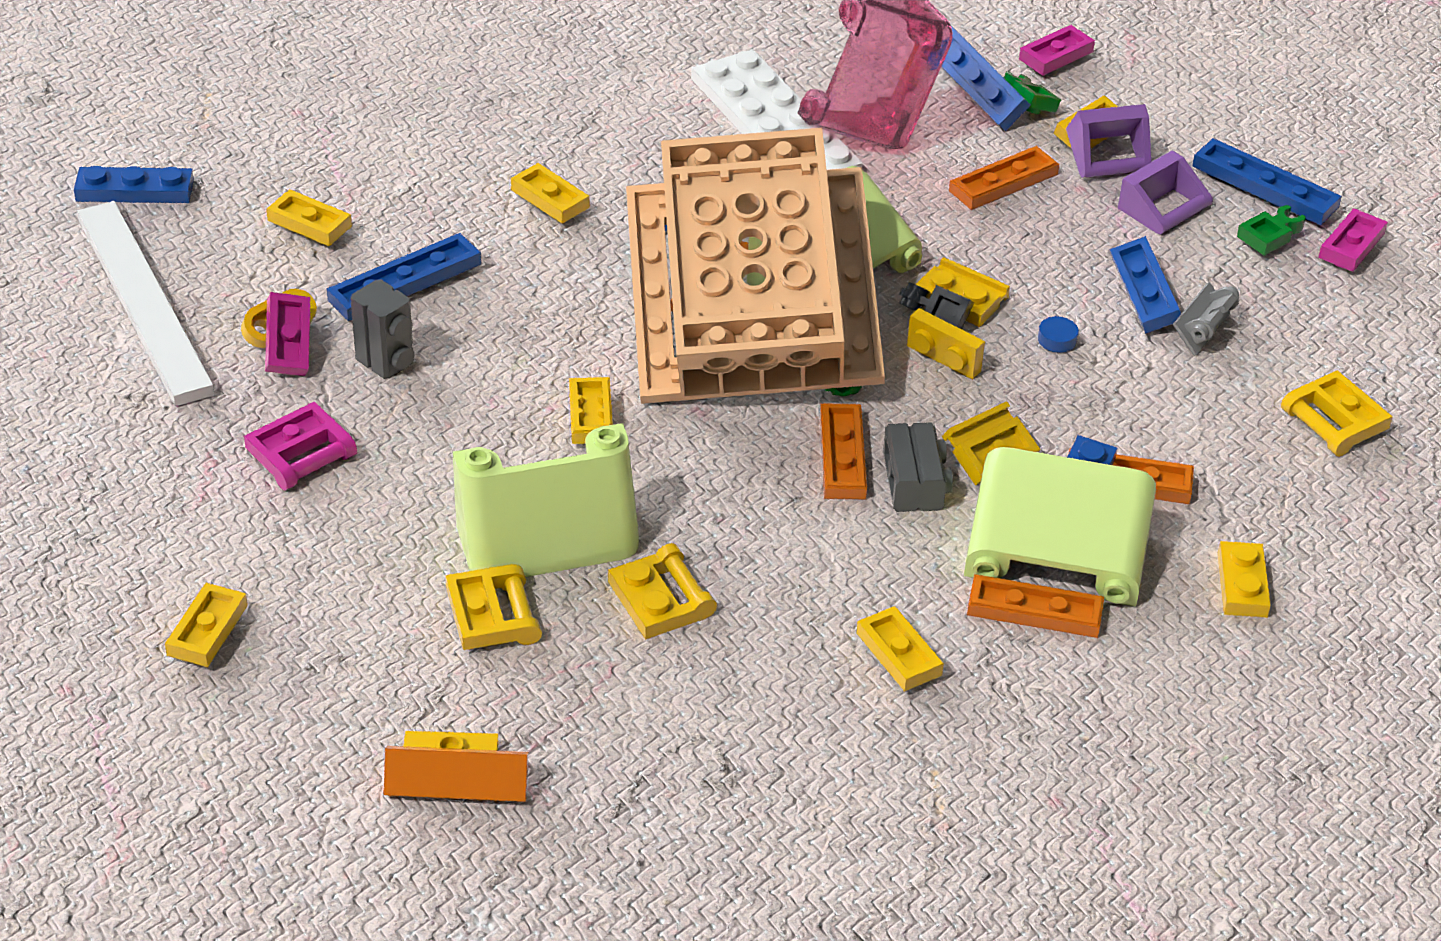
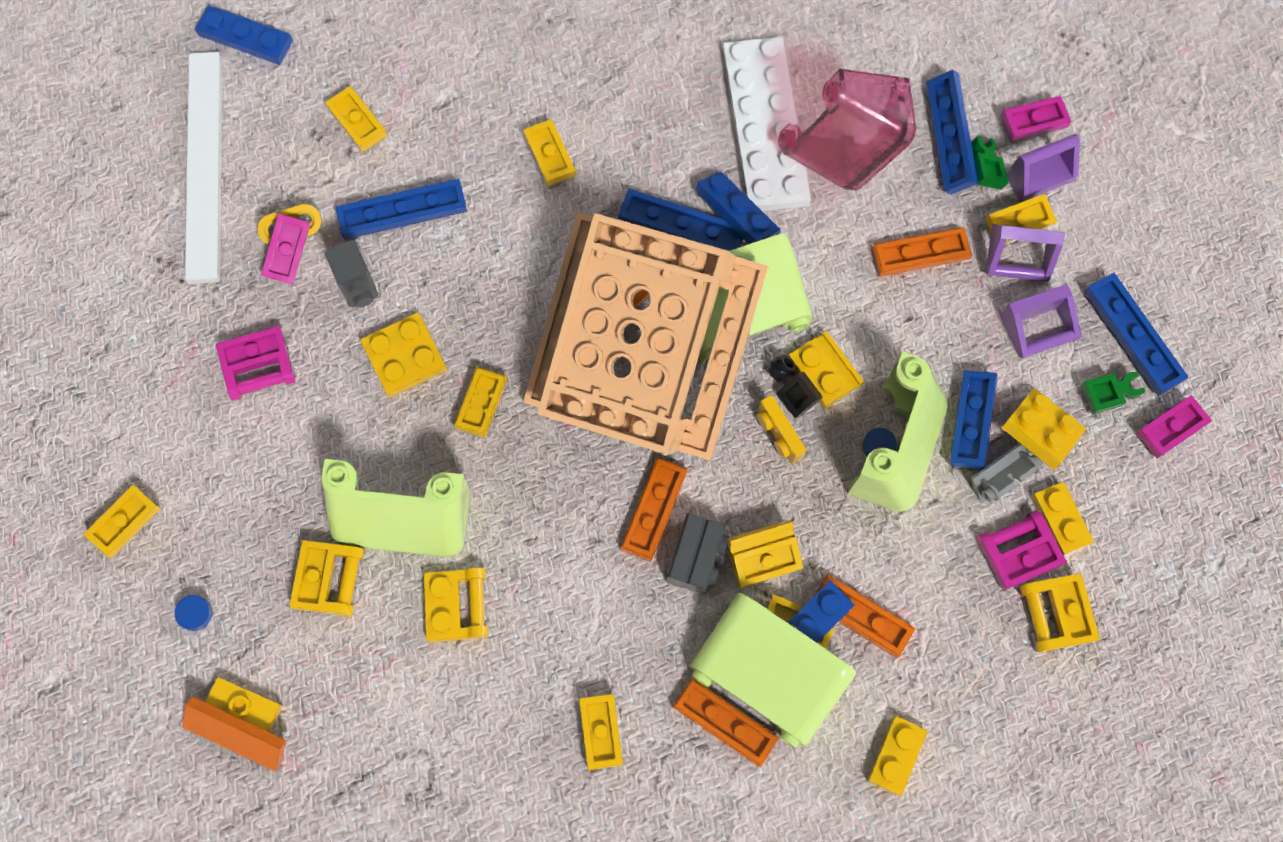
camera: 20 degrees right, 30 degrees up
none -> blue tile [174,595,213,631]
none -> yellow plate [360,312,447,398]
none -> yellowish green windscreen [848,351,947,512]
none -> dark pink plate [976,510,1067,591]
none -> yellow plate [1001,388,1086,470]
none -> medium lavender tile [1007,134,1080,203]
none -> yellow plate [1031,482,1094,555]

